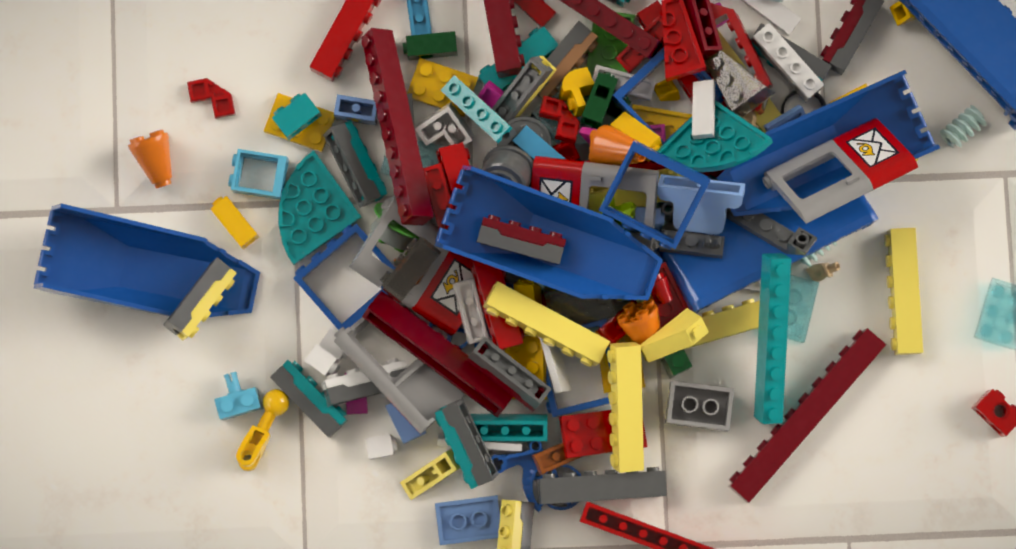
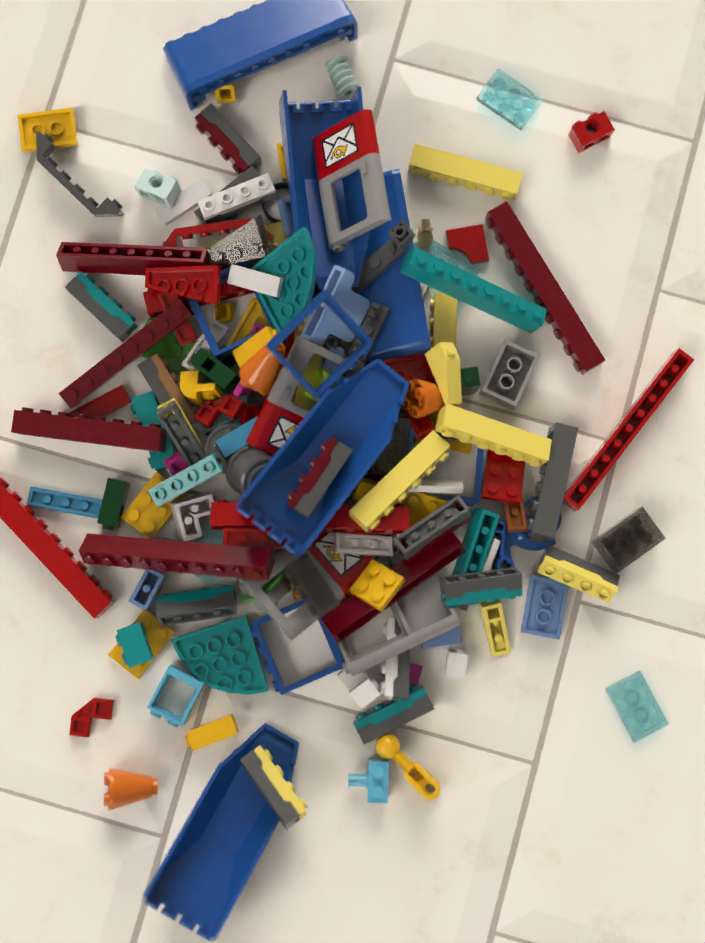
camera: 75 degrees left, 0 degrees up
red cone [652,271,673,304] -> none
none -> yellow plate [349,559,405,612]
none -> red tile [445,224,489,265]

